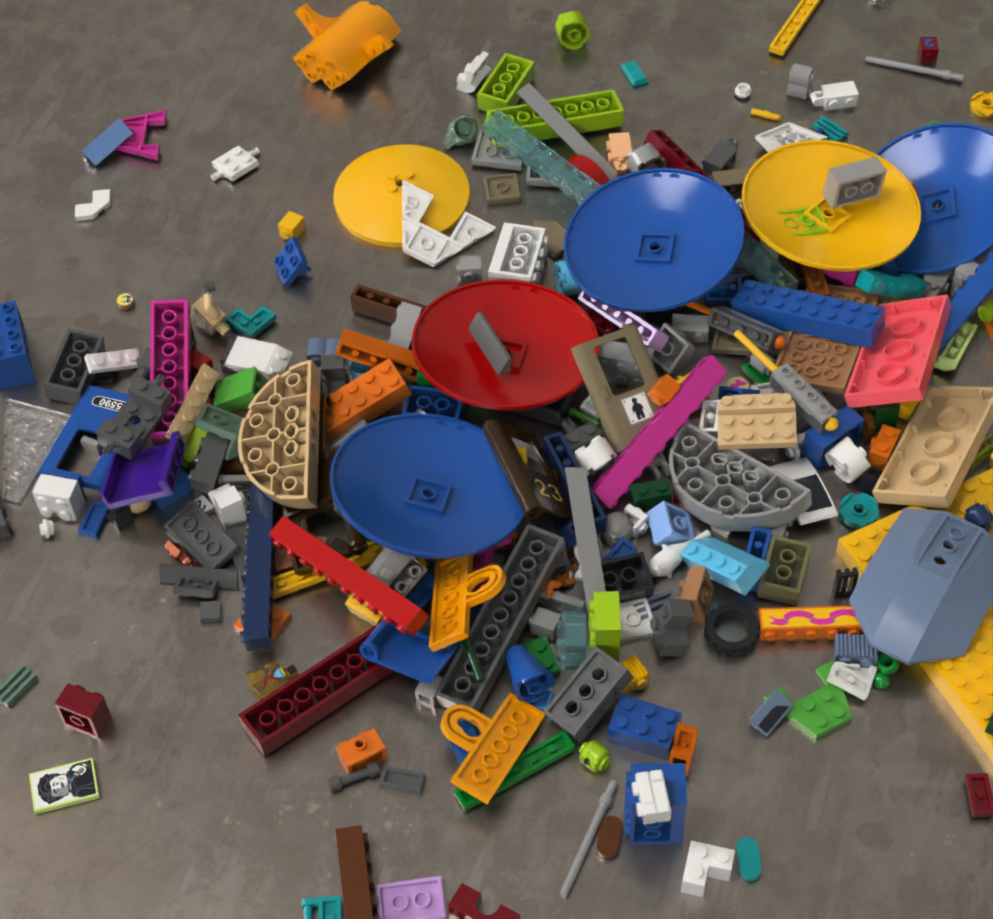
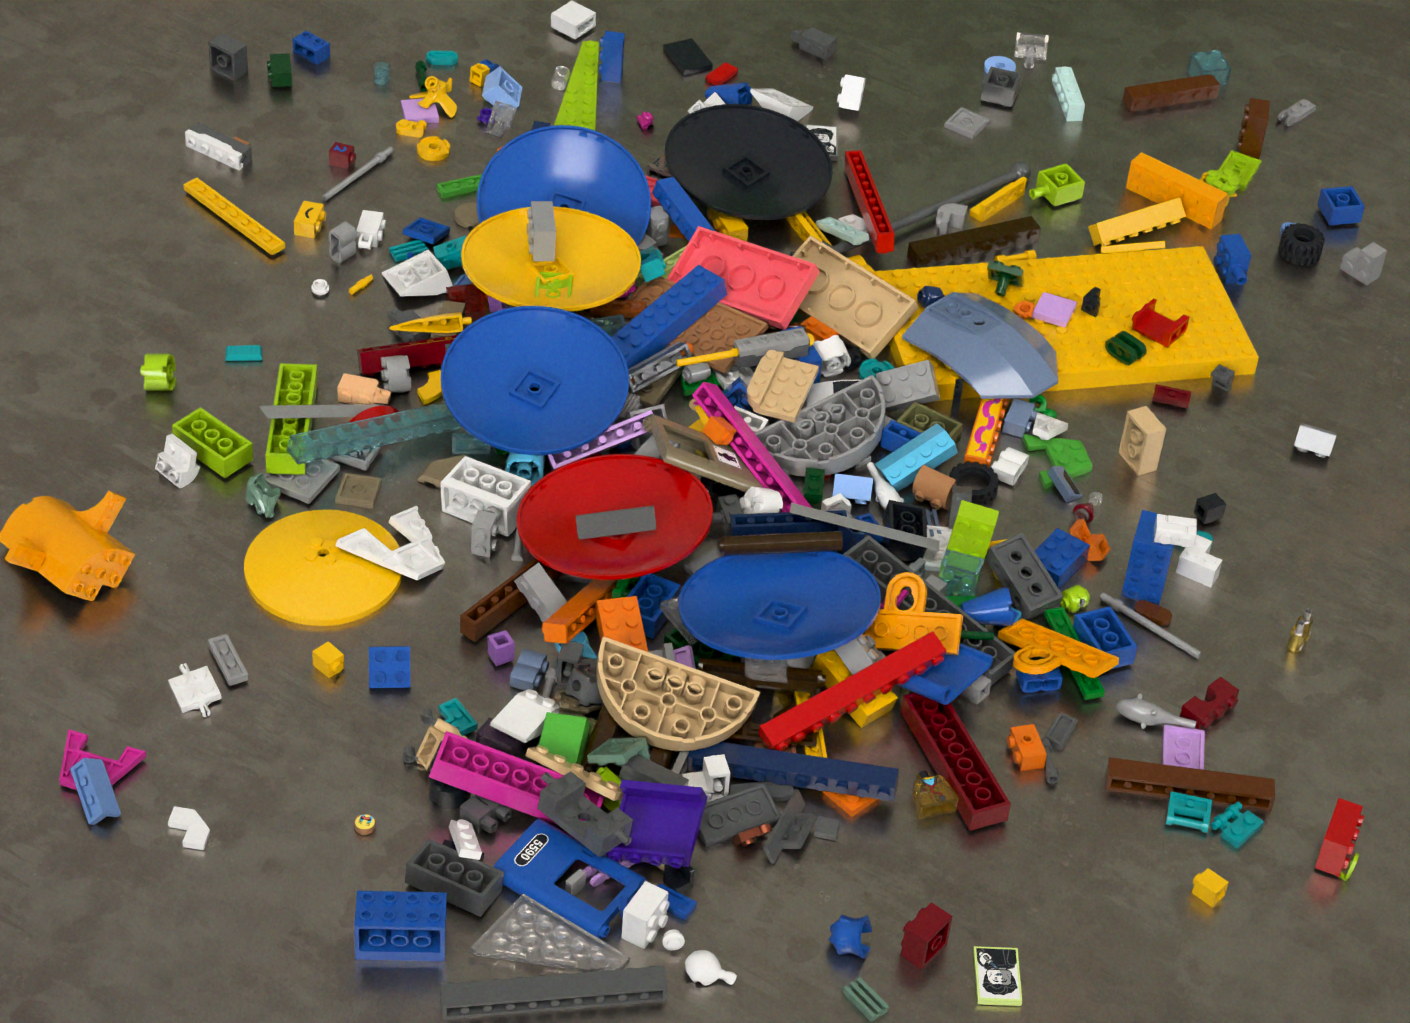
camera: 80 degrees left, 10 degrees down
none -> light grey plate [207,634,249,686]
none -> yellow brick [294,201,326,239]
none -> yellow piece [389,312,472,333]
none -> blue plate [403,217,450,244]
none -> medium lavender brick [487,630,515,666]
none -> white hair [685,950,737,986]
none -> blue helmet [829,915,872,959]
none -> light grey brick [876,360,940,413]
none -> white brick [991,447,1029,486]
none -> clear piece [1073,492,1103,524]
none -> blue brick [1073,606,1137,669]
none -> light grey piece [1116,693,1196,729]
none -> tan brick [1119,406,1166,476]
none -> black brick [1194,493,1226,524]

